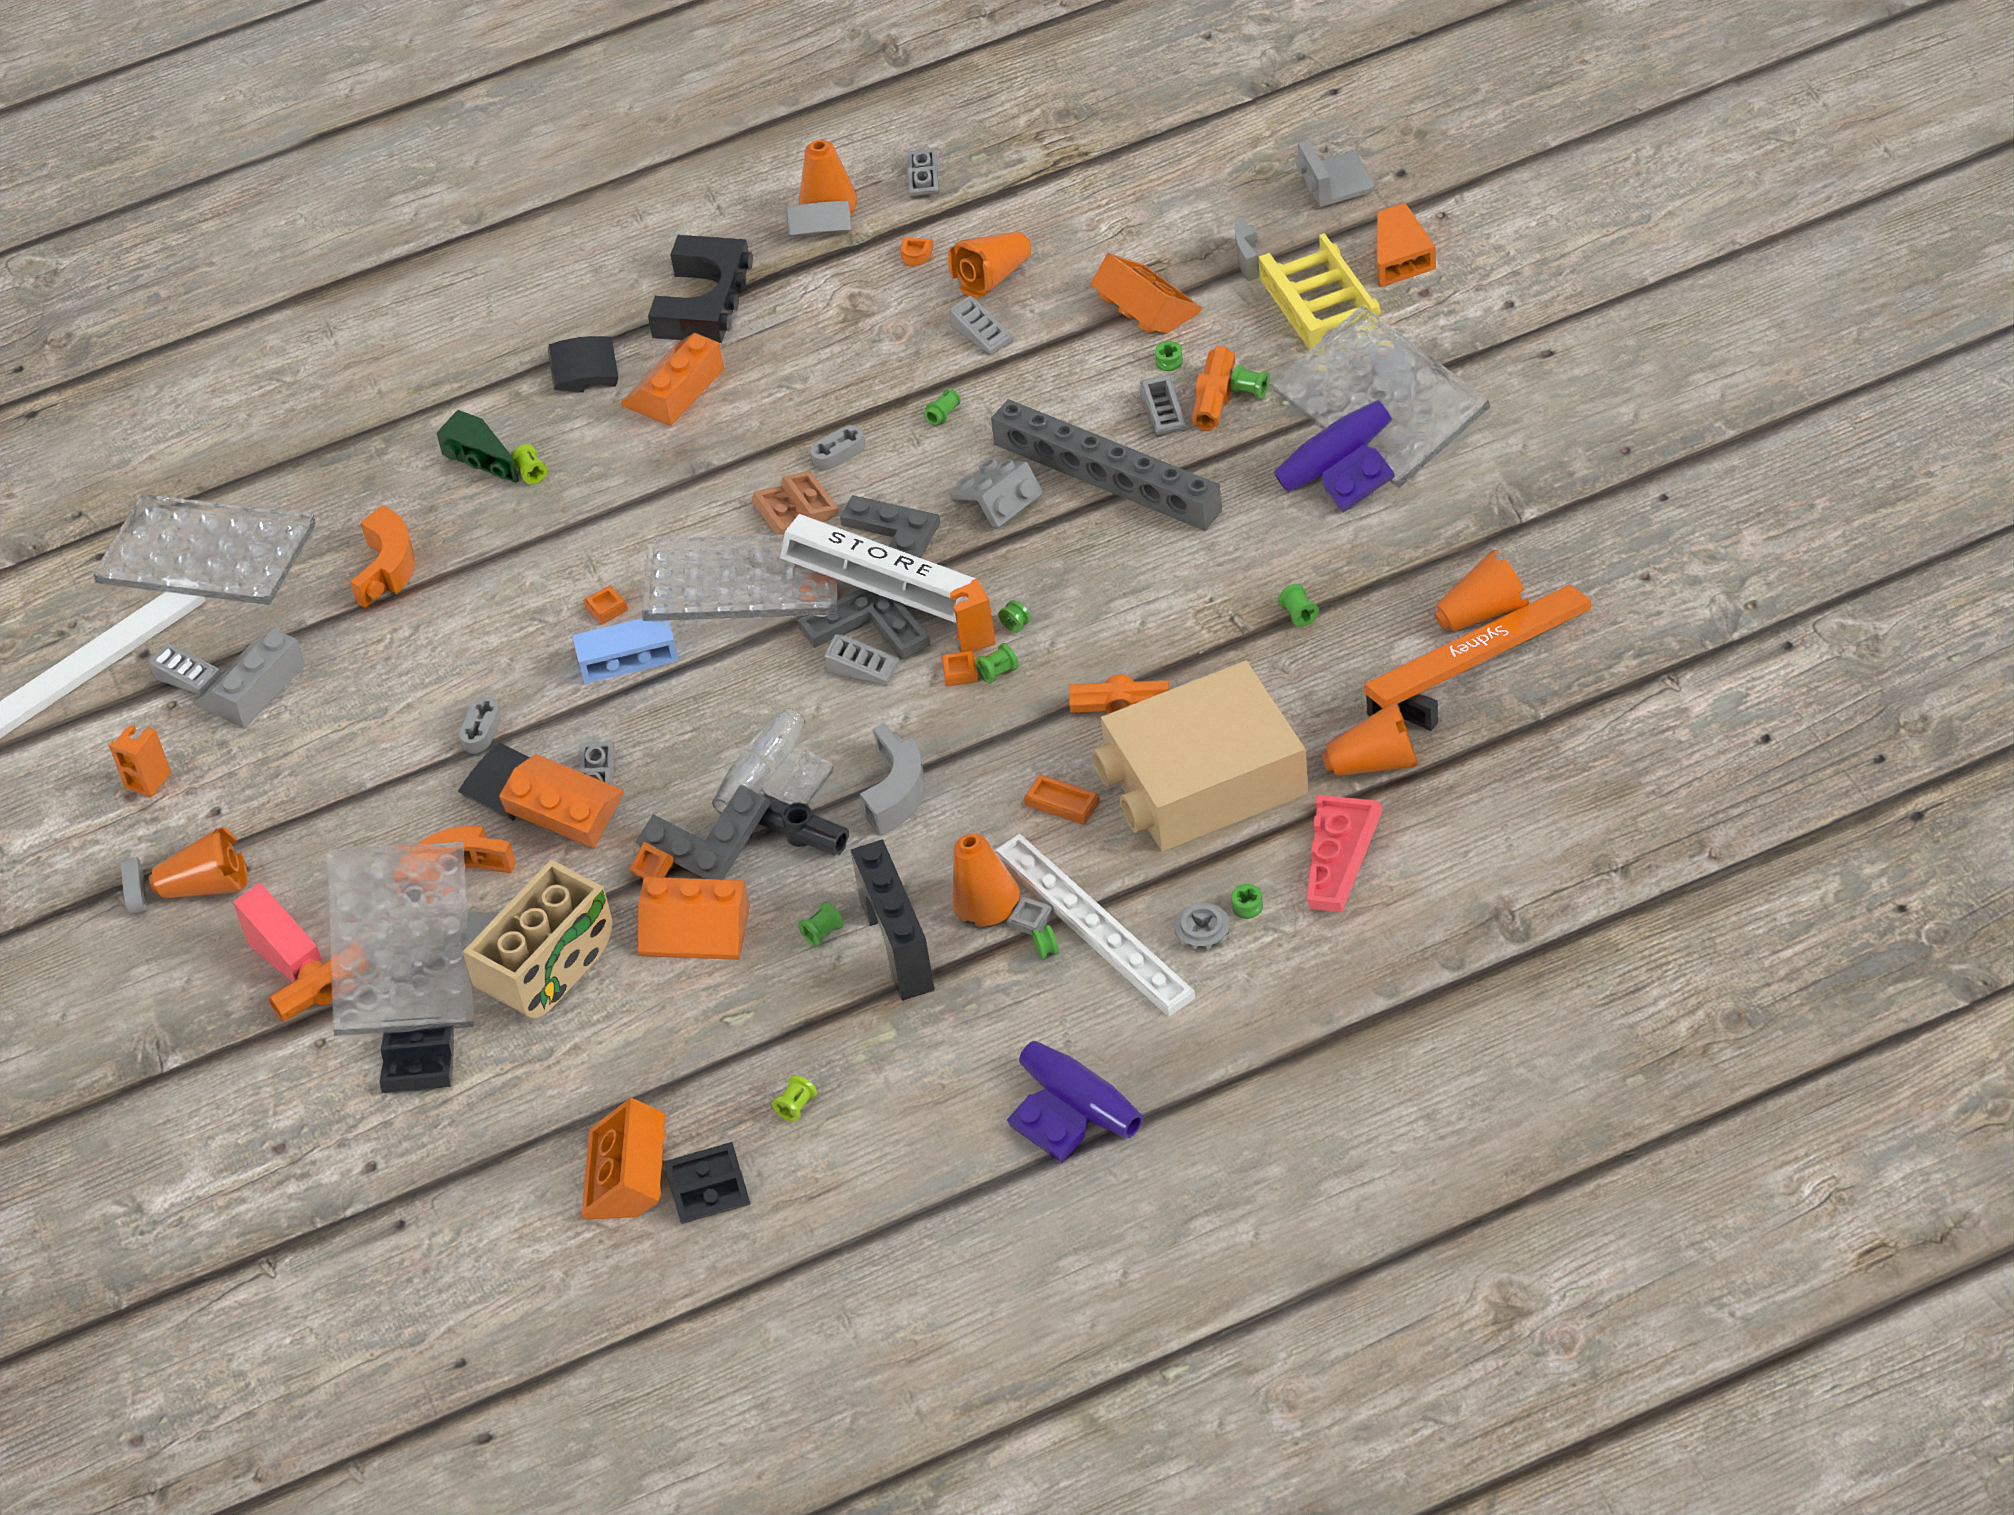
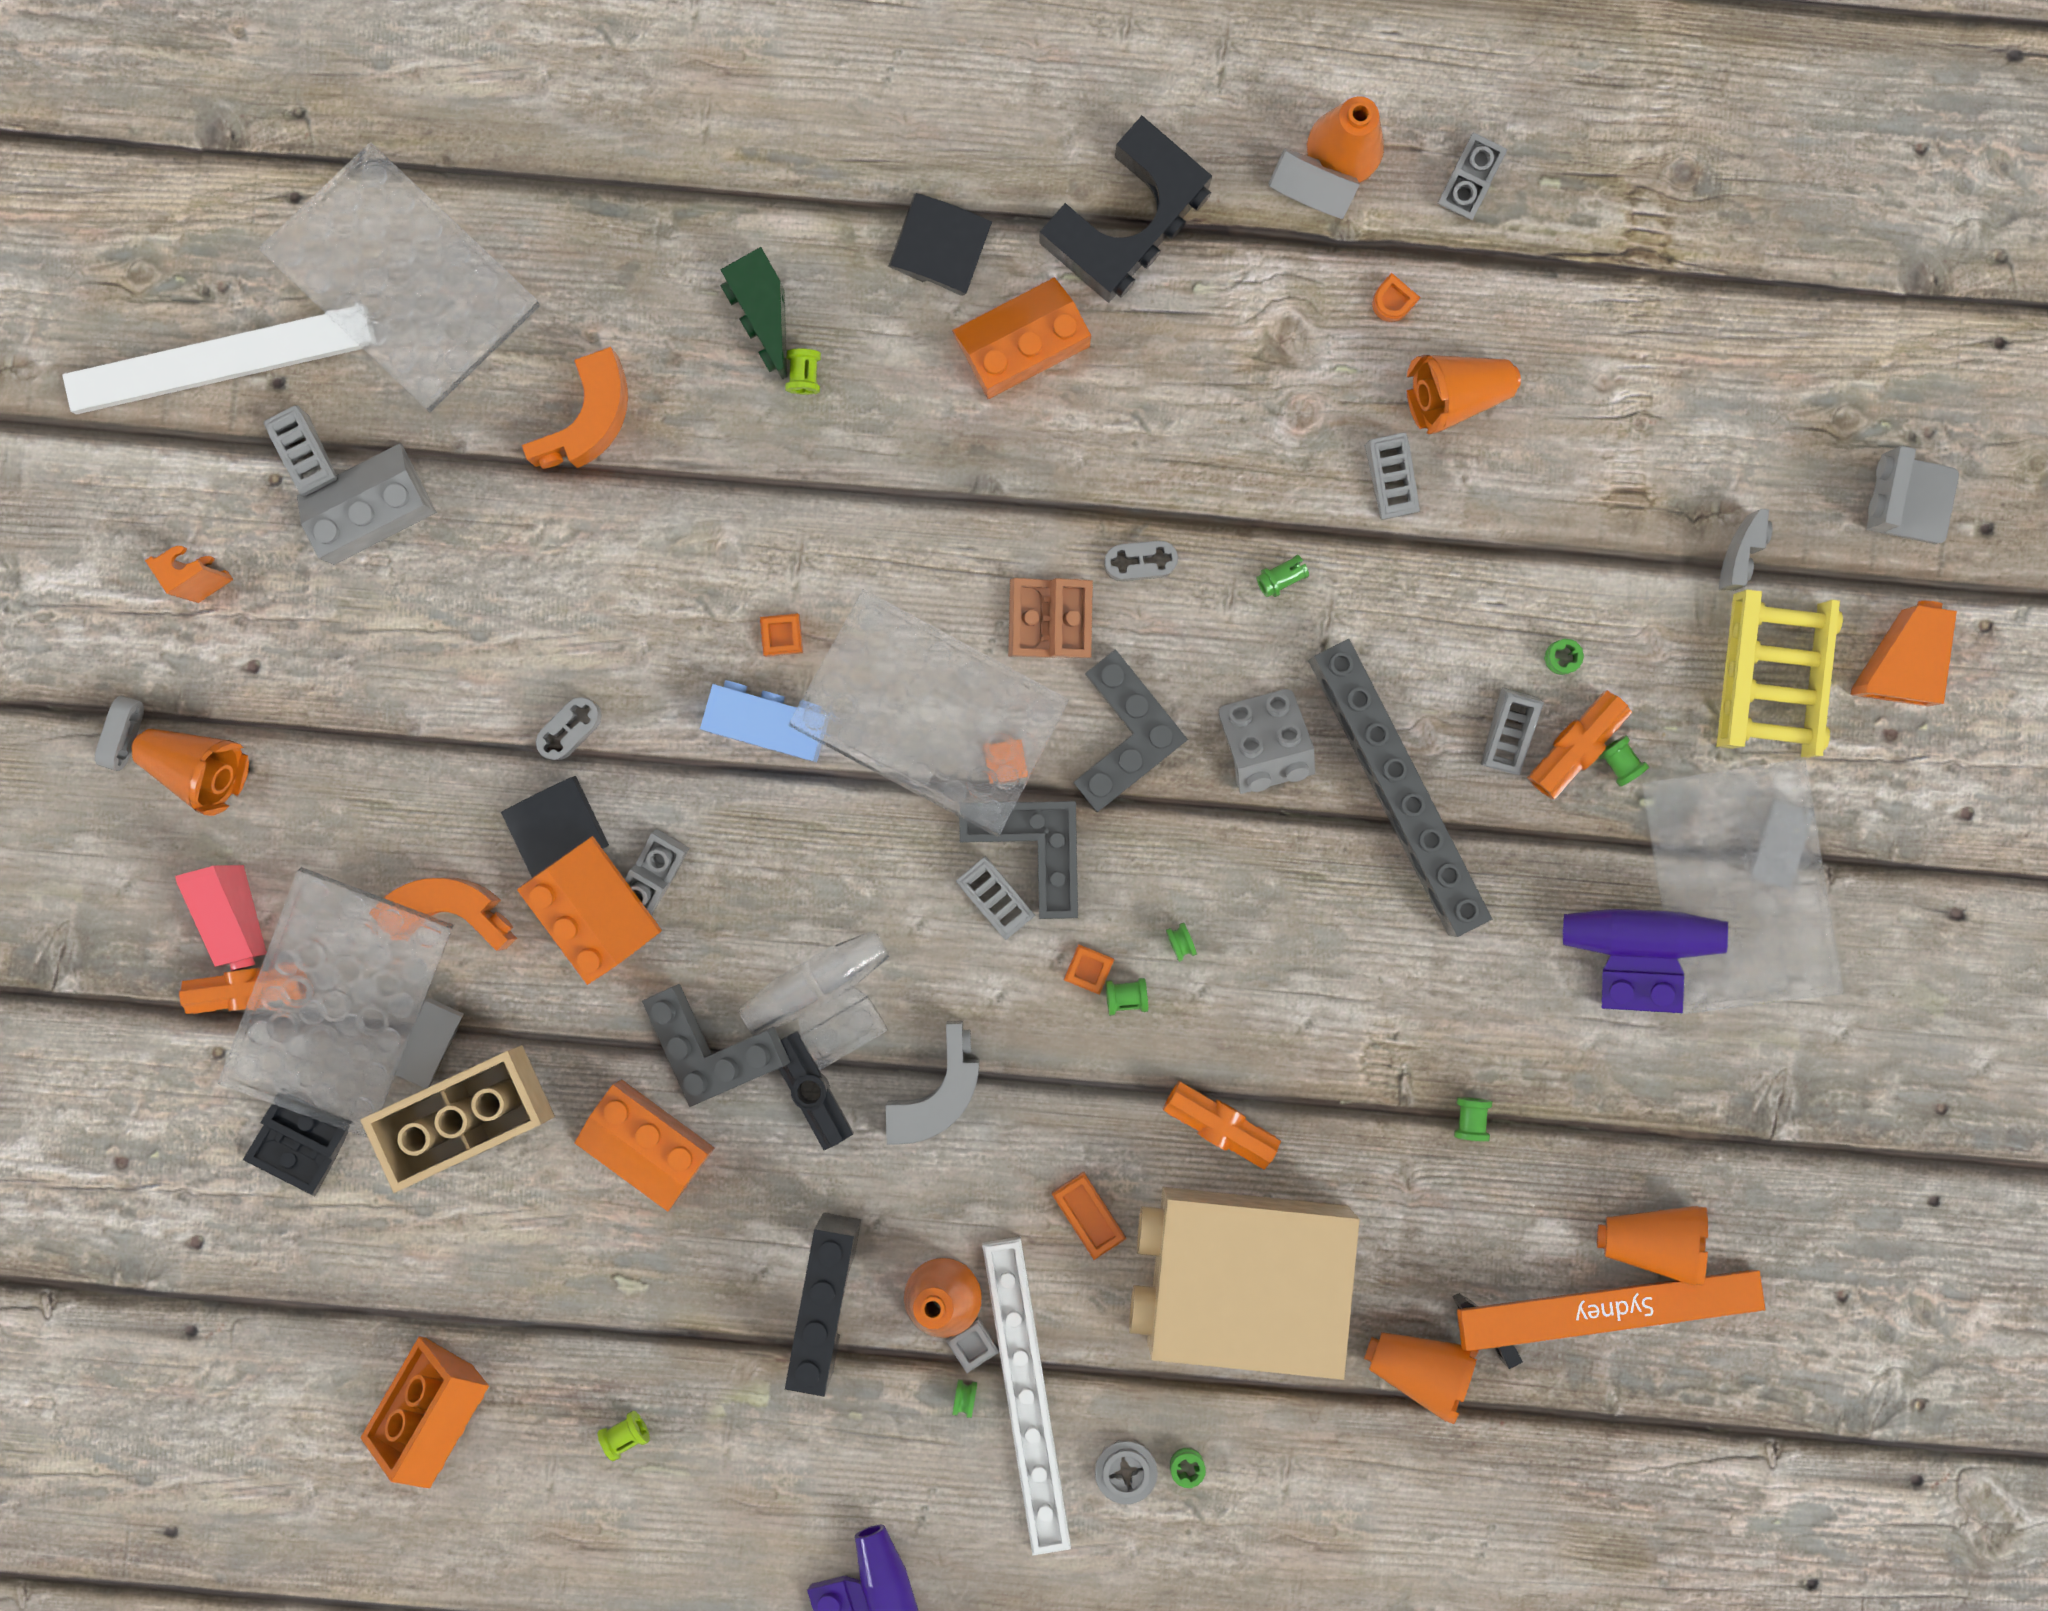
camera: 25 degrees right, 40 degrees up
orange tile [628,842,675,879] -> none
black slope [663,1142,751,1224] -> none
white brick [780,514,976,623] -> none
bright green bush [798,902,844,947] -> none
orange hinge [950,579,996,652] -> none
orange slope [1090,253,1203,334] -> none
coral wing [1307,795,1383,912] -> none

